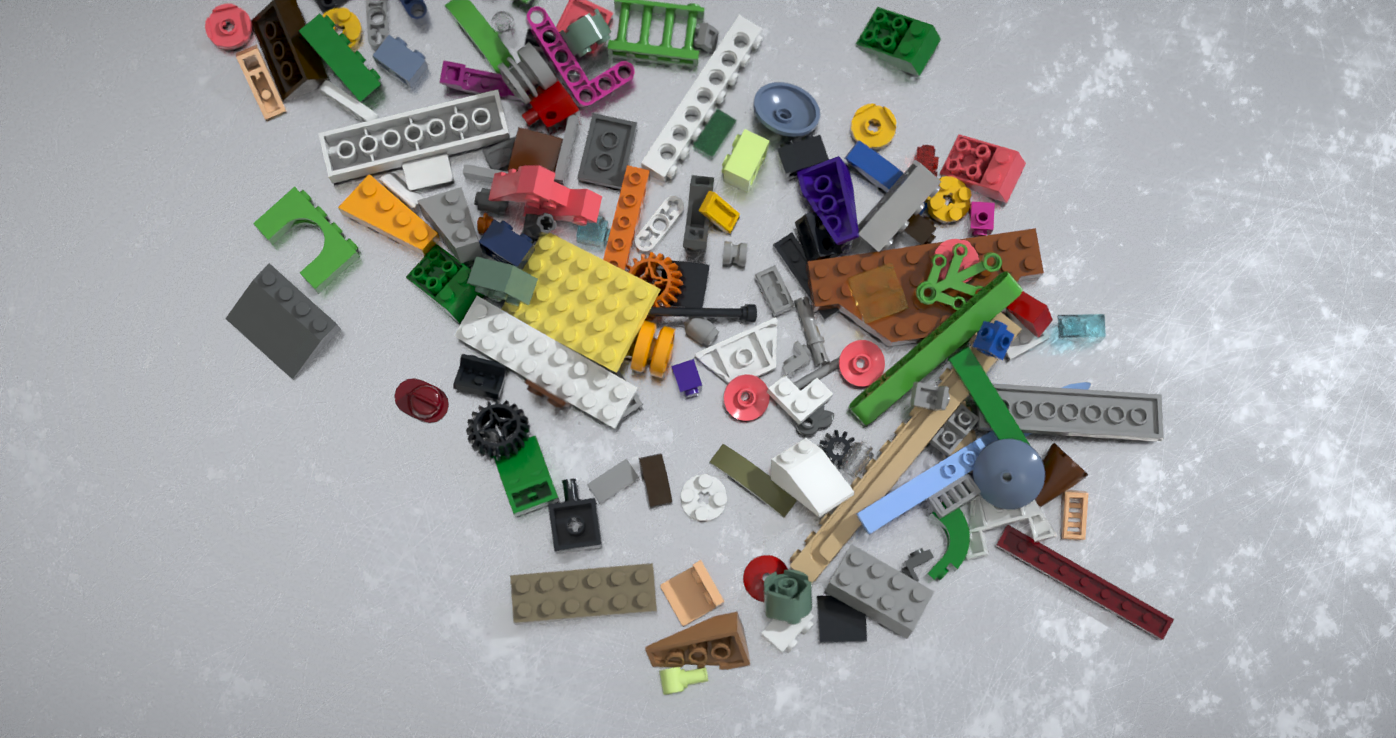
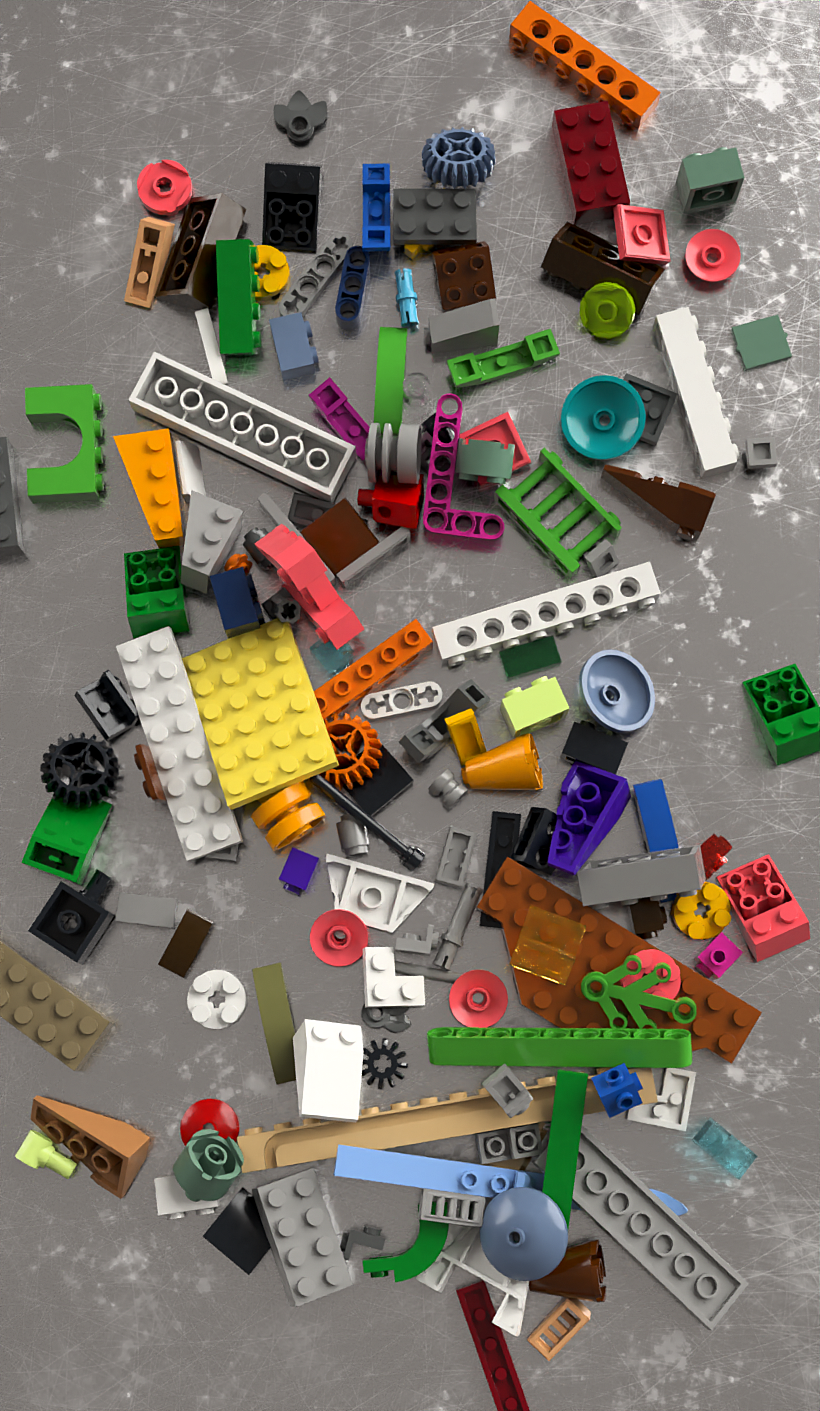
camera: 45 degrees right, 0 degrees up
dark red piece [394,378,449,423] -> none
white slope [402,153,453,190] -> none
sand green brick [467,256,538,307] -> none
dark grey plate [577,113,637,189] -> none
light nougat bracket [660,560,725,626] -> none
clear brick [840,441,874,477] -> none
yellow plate [851,103,897,150] -> none
red slope [1006,291,1053,338] -> none
none -> light orange cone [461,733,543,790]

